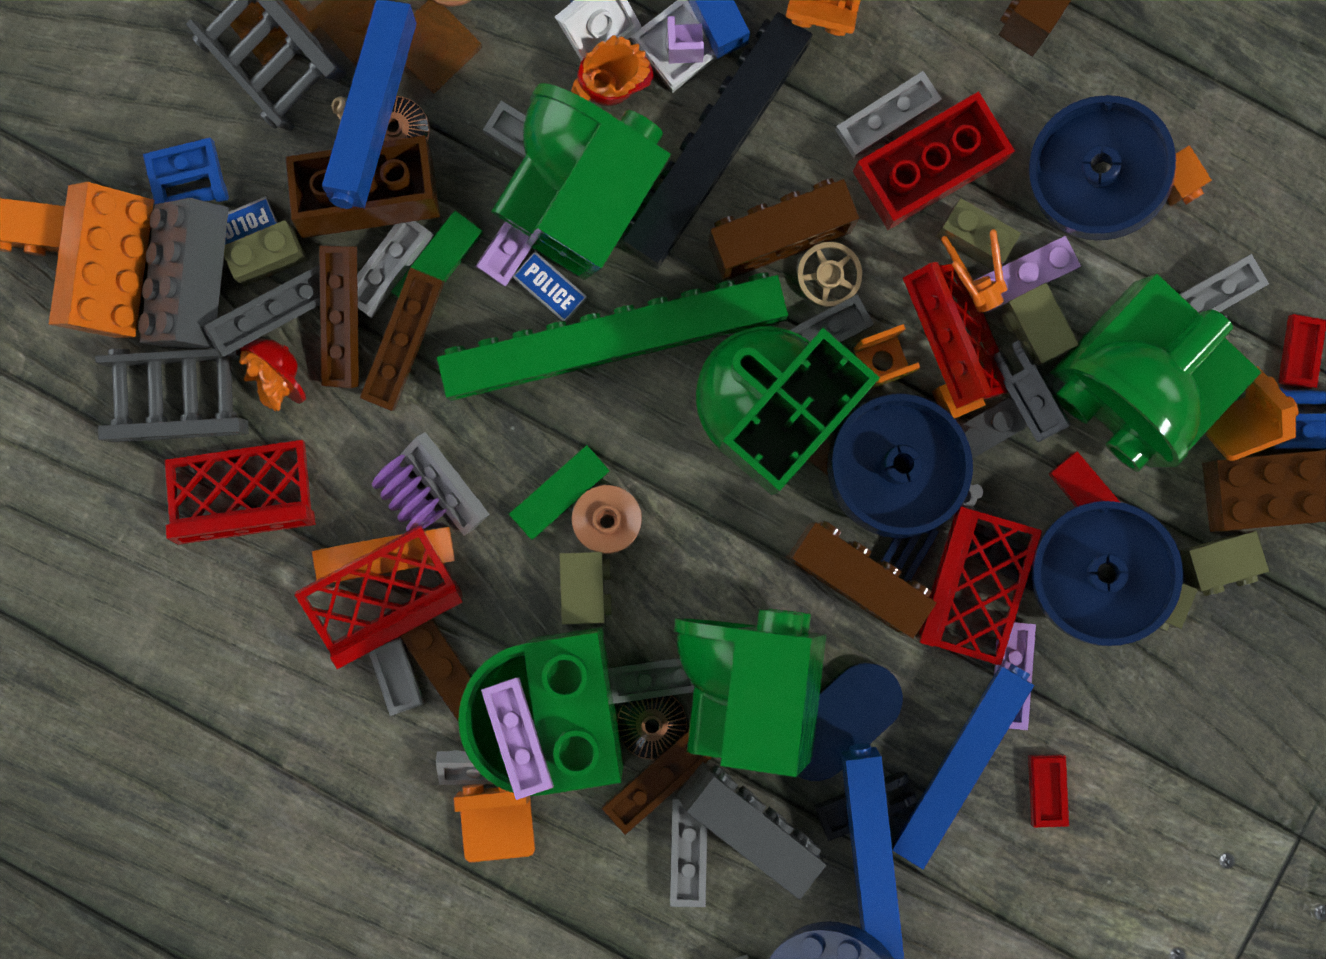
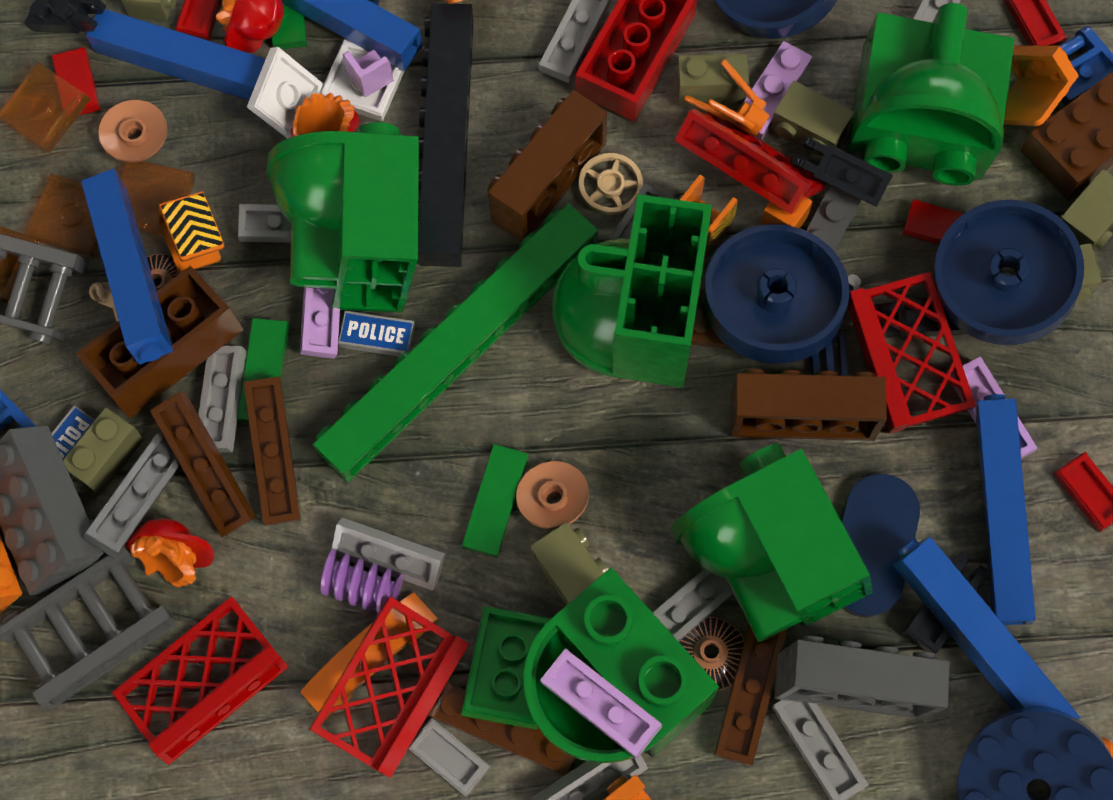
camera: 30 degrees left, 15 degrees down
none -> piece [157,191,224,274]
none -> green tile [461,606,552,730]

